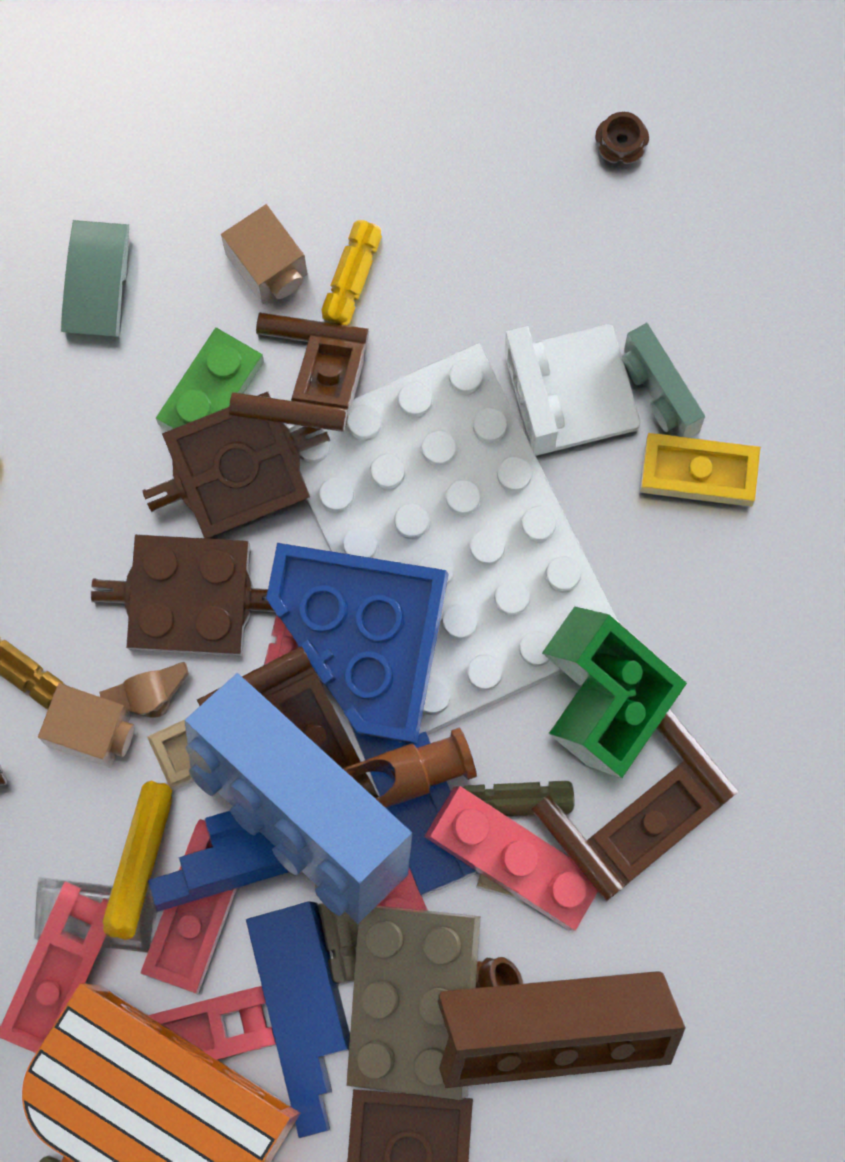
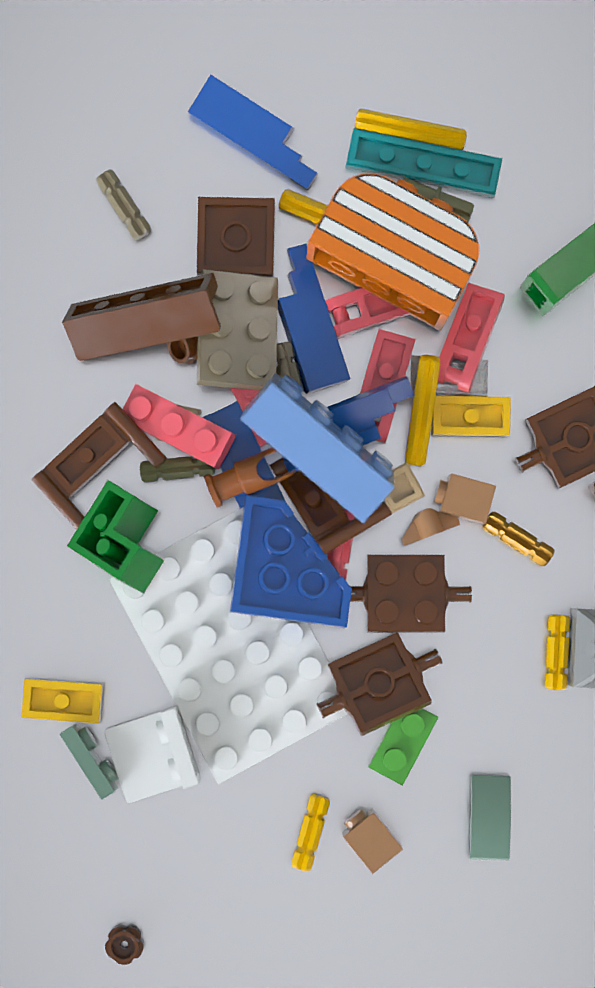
camera: 175 degrees right, 10 degrees up
reddish brown plate [229,312,369,432] -> none
none -> yellow plate [432,396,511,437]

